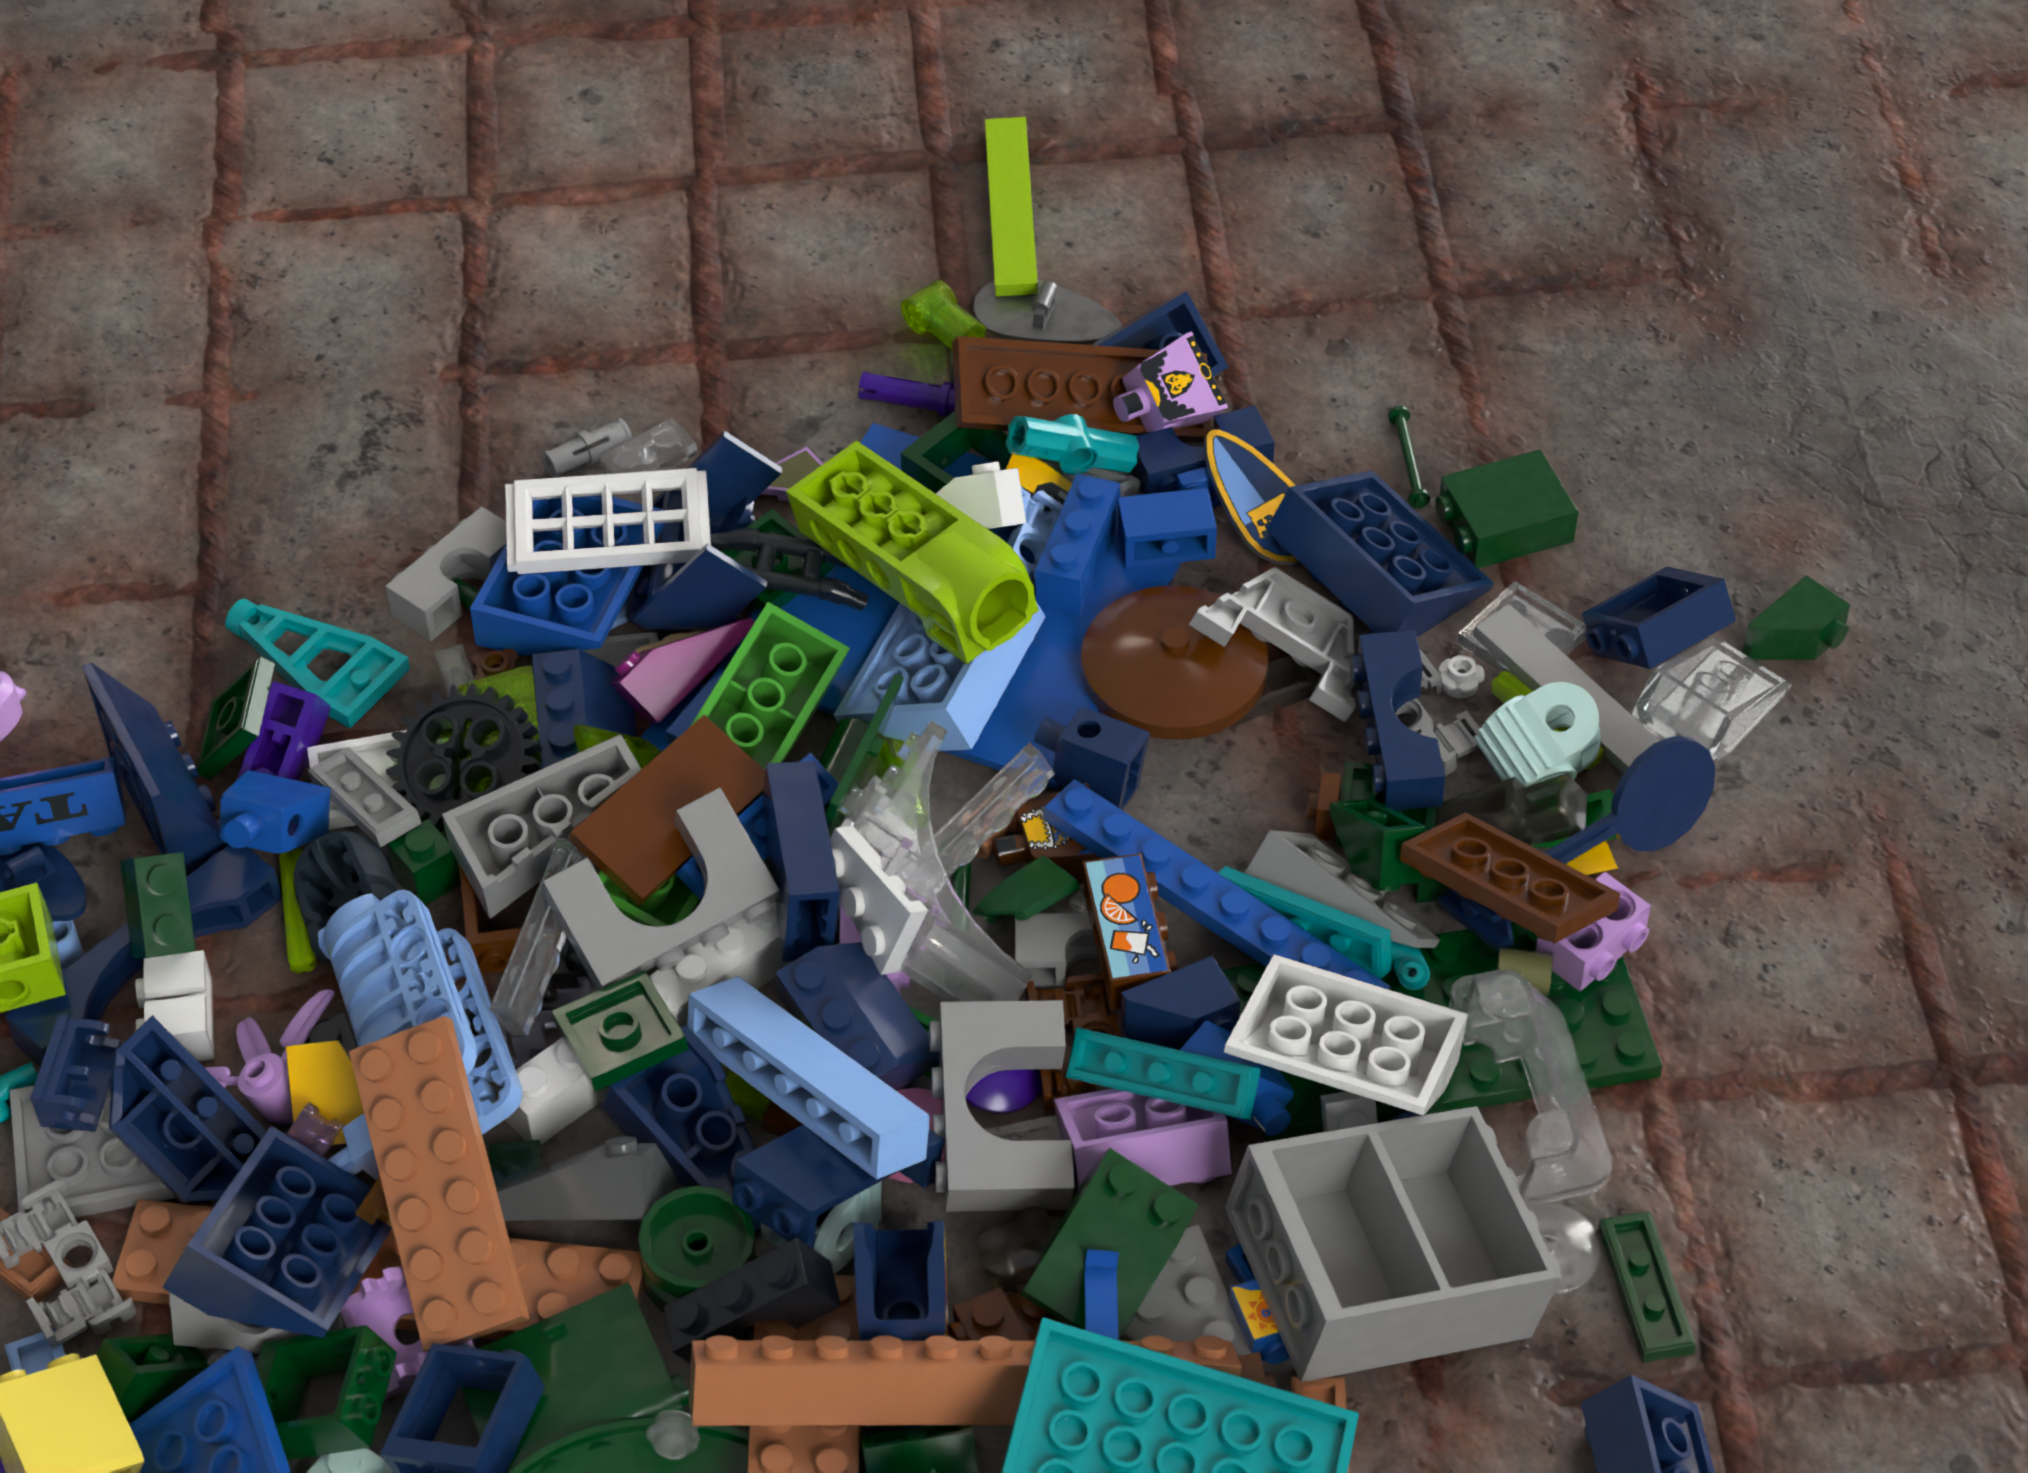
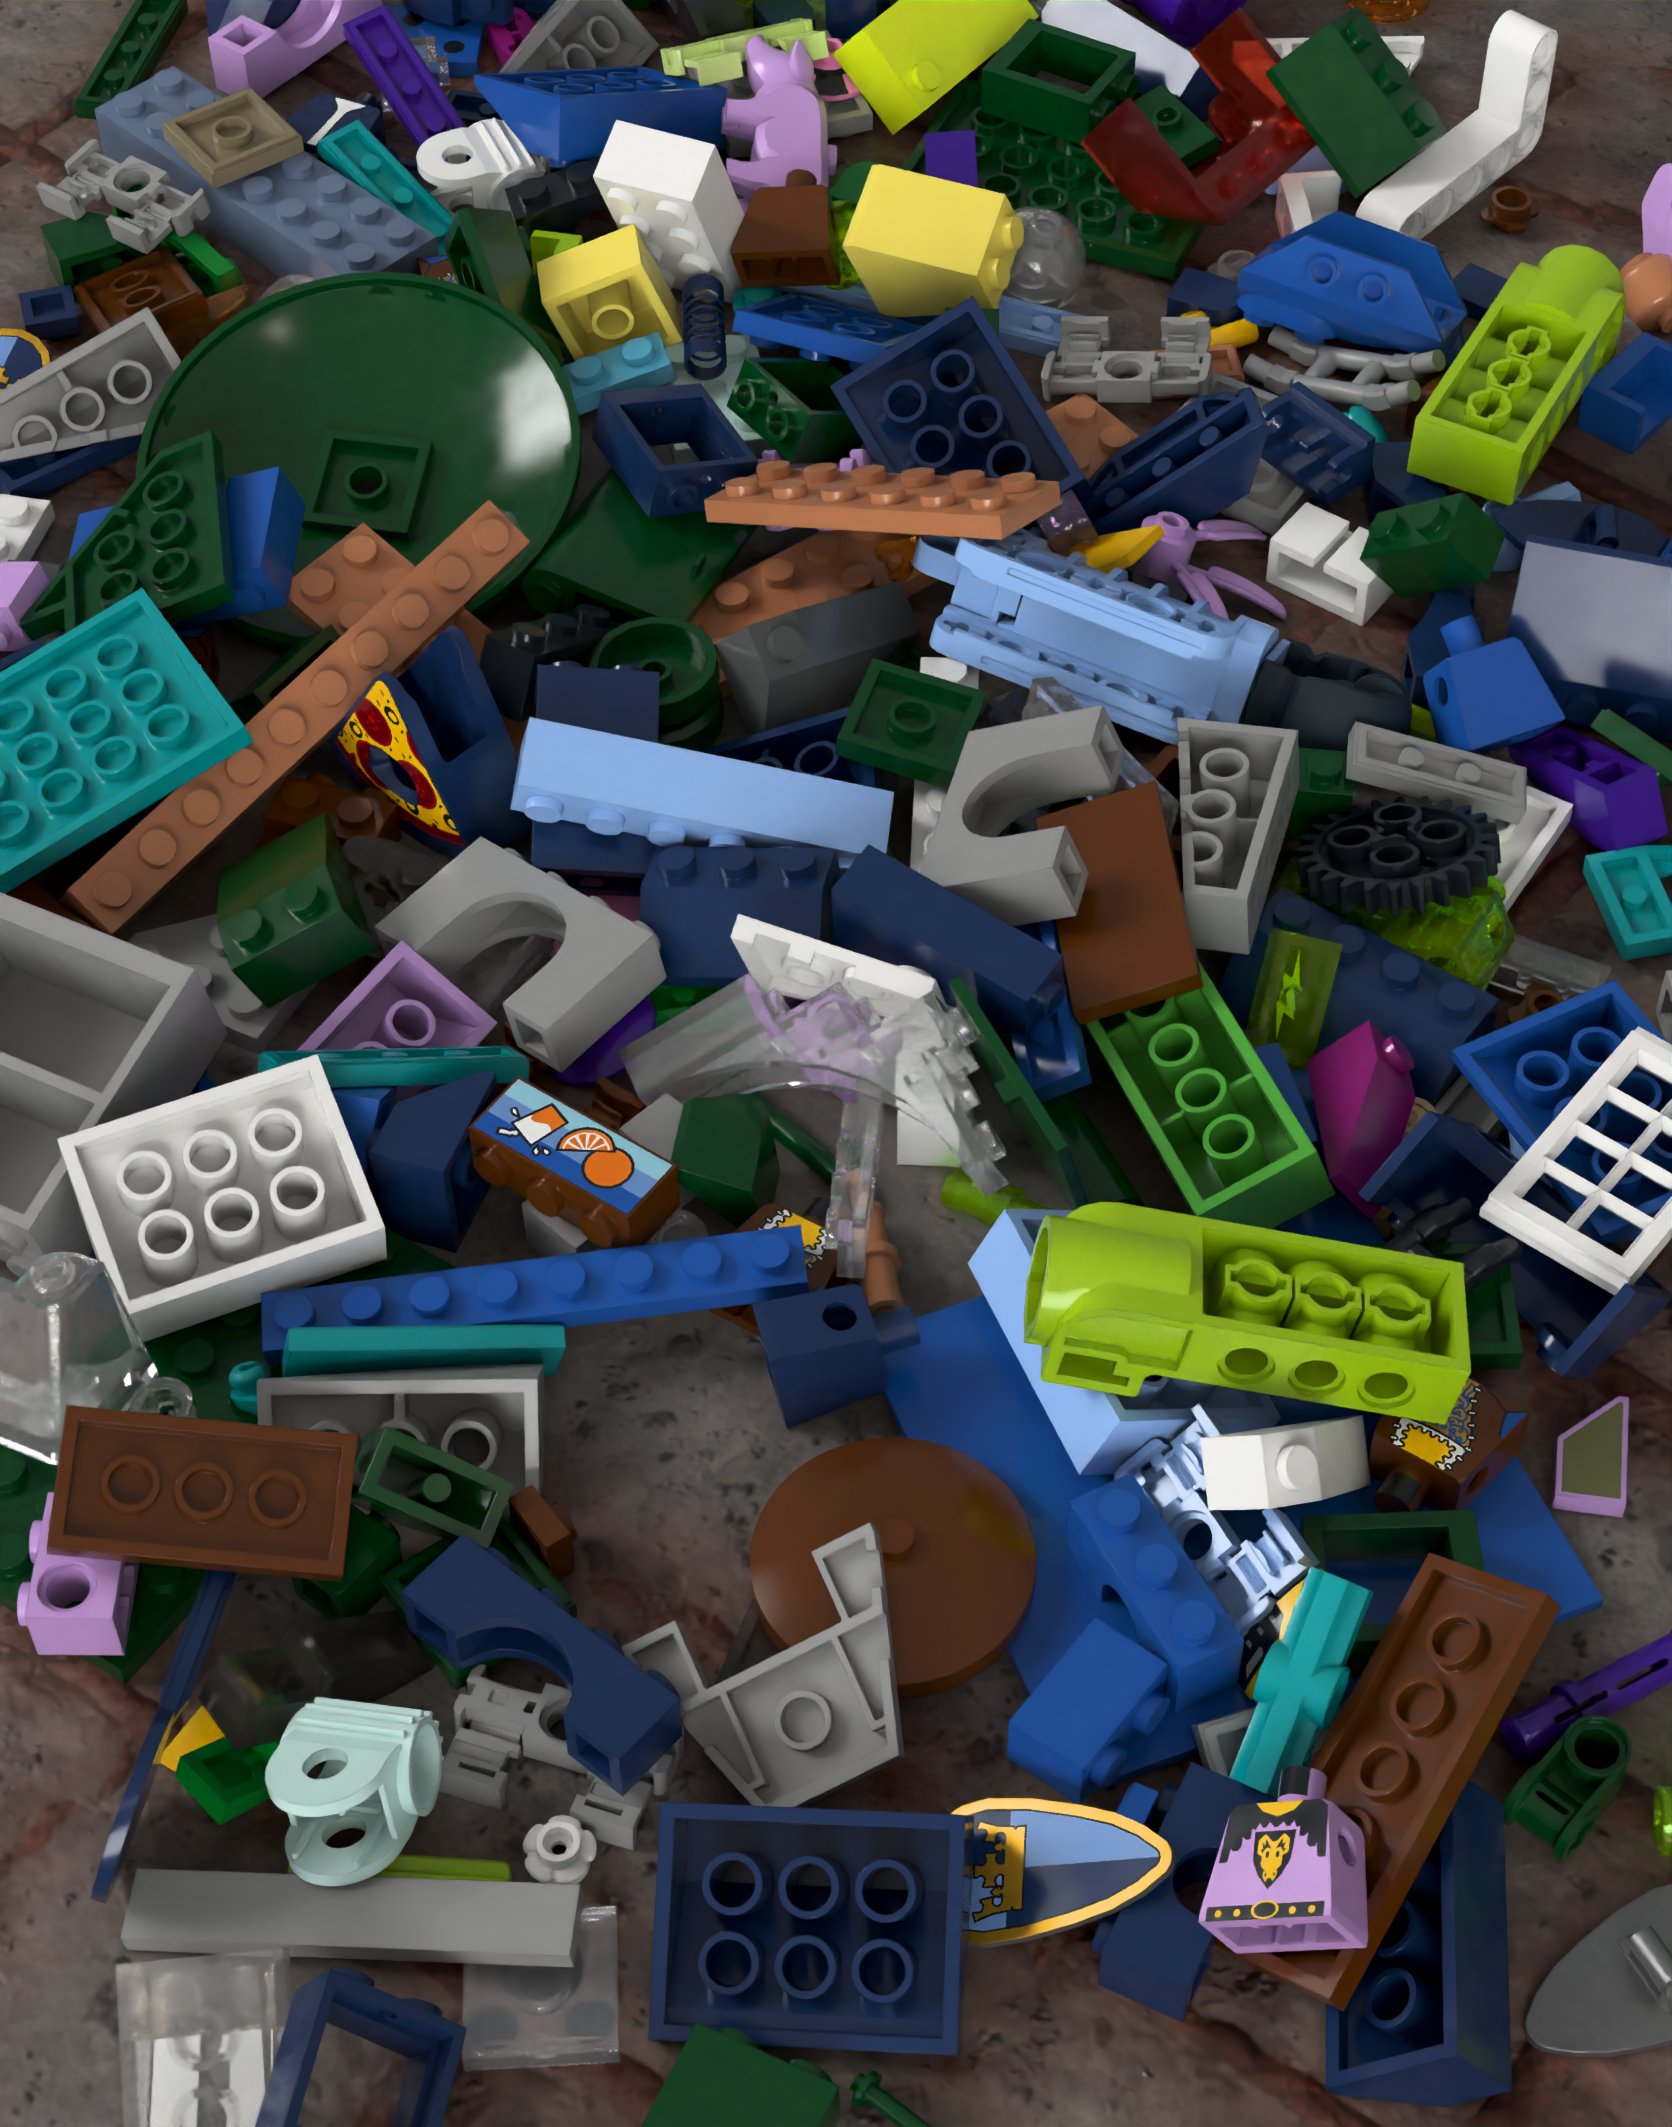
camera: 135 degrees right, 0 degrees up
blue piece [1085,1249,1119,1340] -> none

